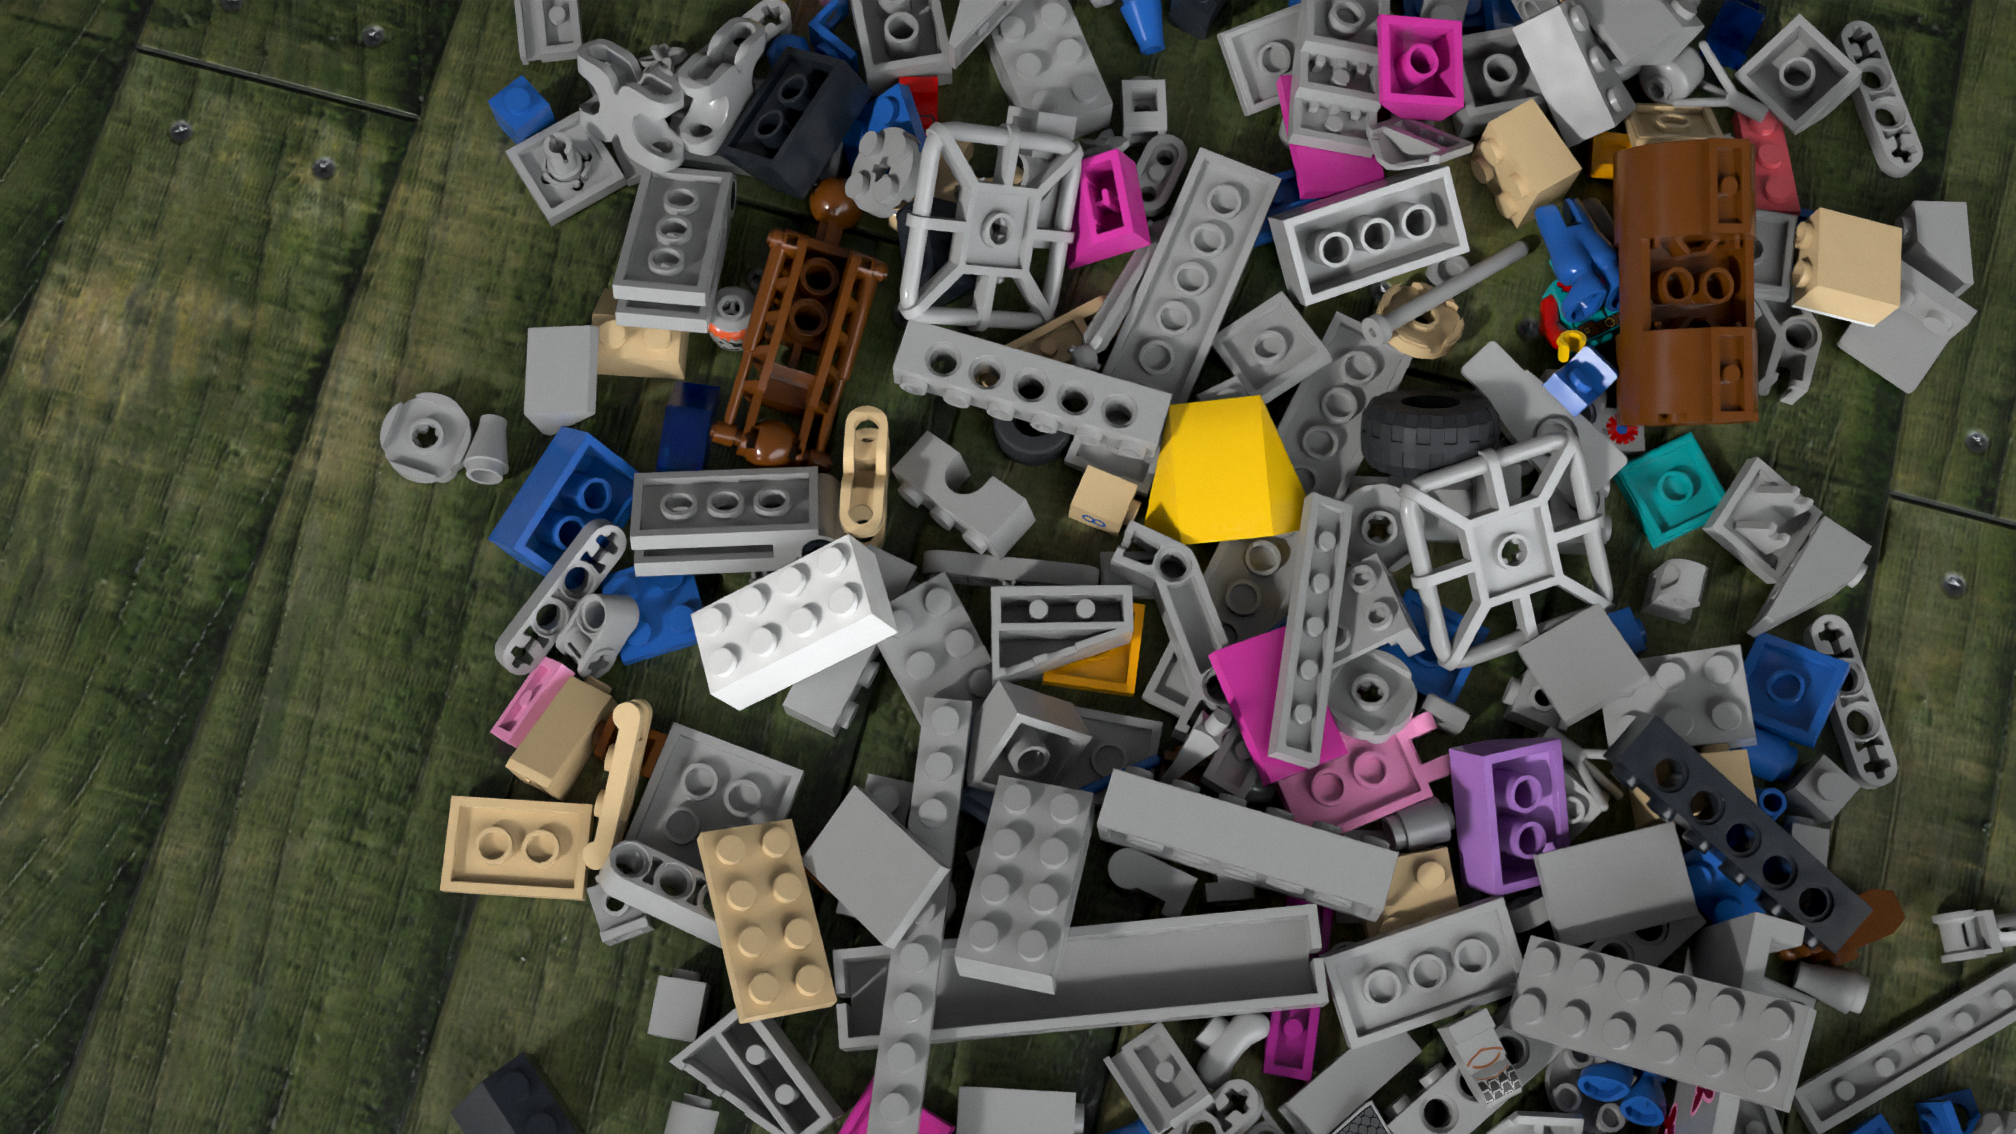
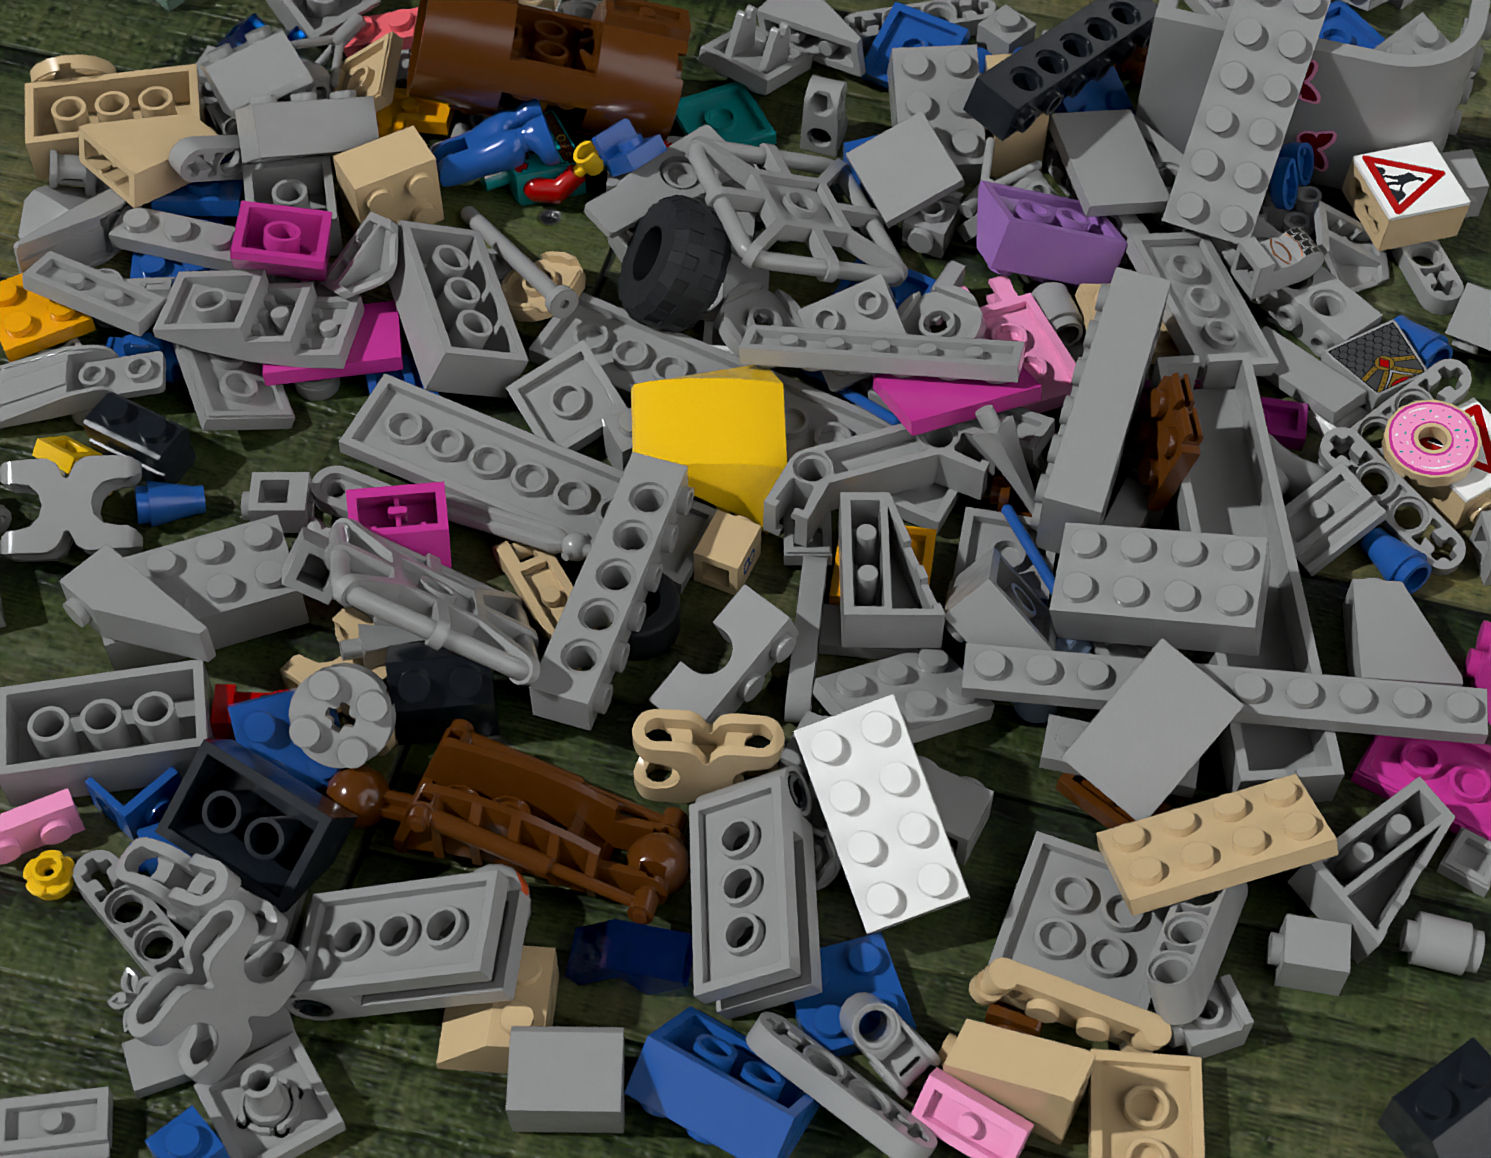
camera: 85 degrees left, 20 degrees down
none -> reddish brown plate [1130,372,1204,511]

